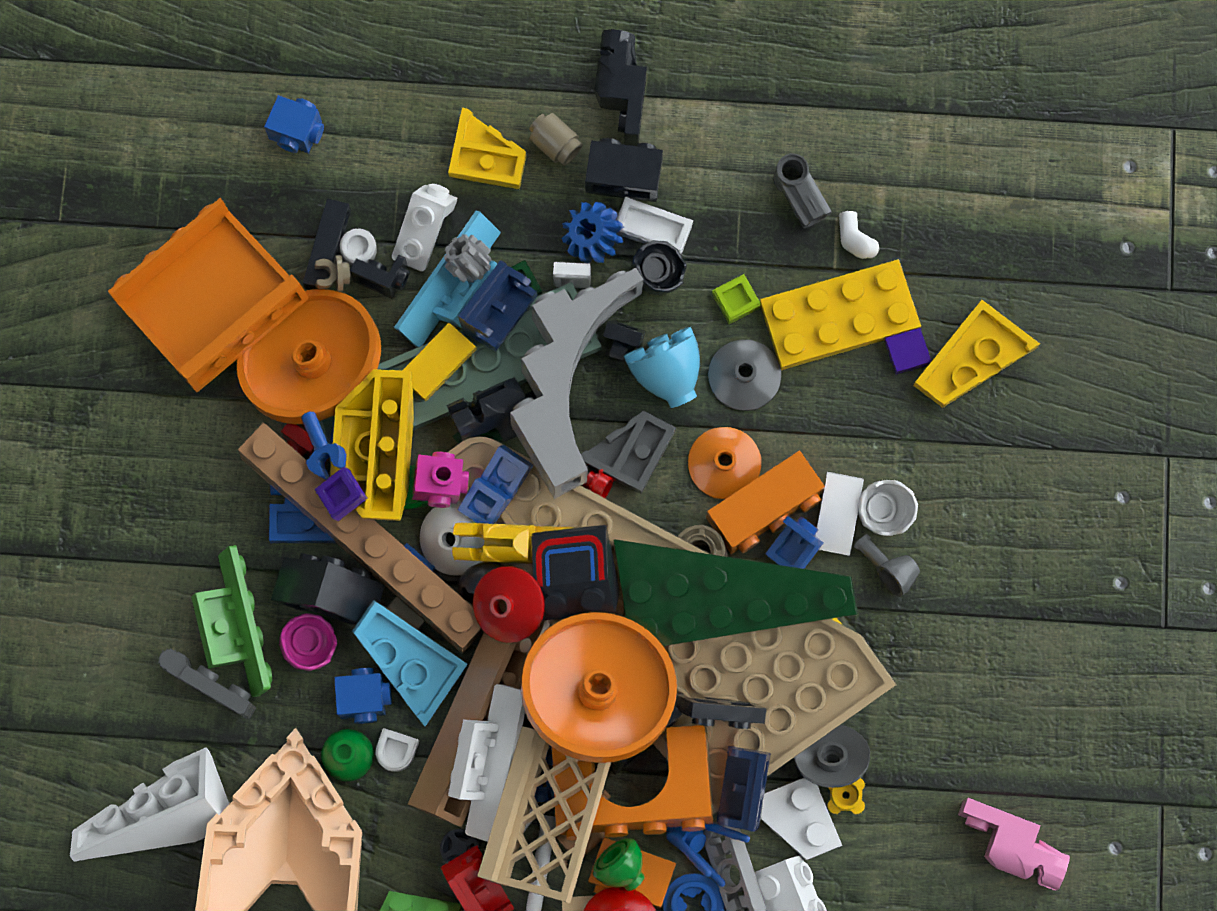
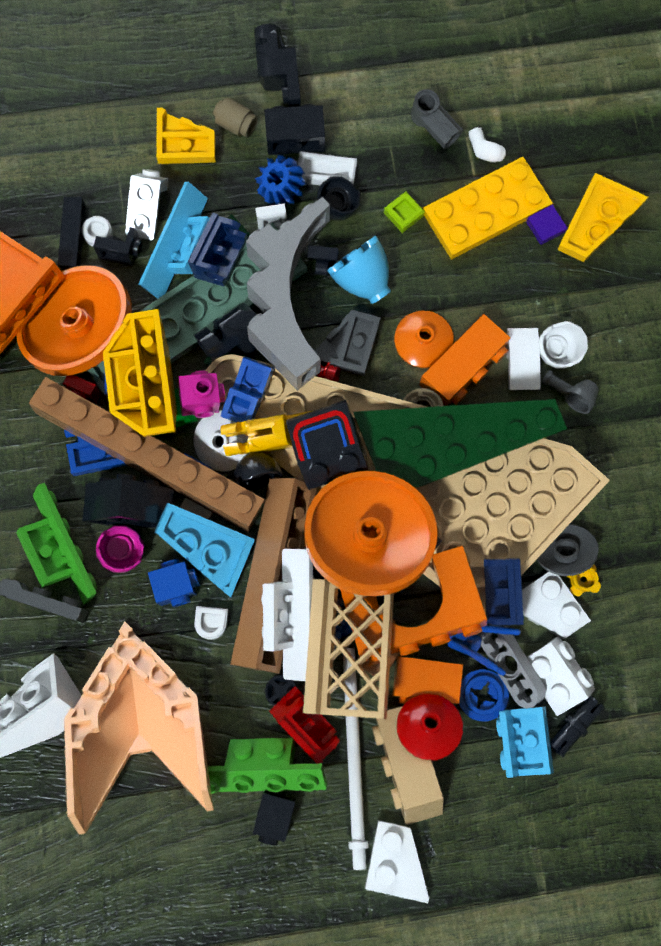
camera: 15 degrees left, 0 degrees up
blue brick [264,95,324,154] -> none
blue bar [301,411,346,480] -> none
dark tan plate [315,255,350,292] -> none
dark purple tile [315,467,368,521] -> none
green brick [321,729,374,782] -> none
yellow tile [402,323,476,402] -> none
light grey gear [444,234,492,282] -> none
red dish [473,566,545,643] -> none
green brick [593,838,645,891] -> none
black wing [675,693,766,729] -> none
dark grey dish [708,339,781,411] -> none
blue bracket [765,516,824,569] -> none

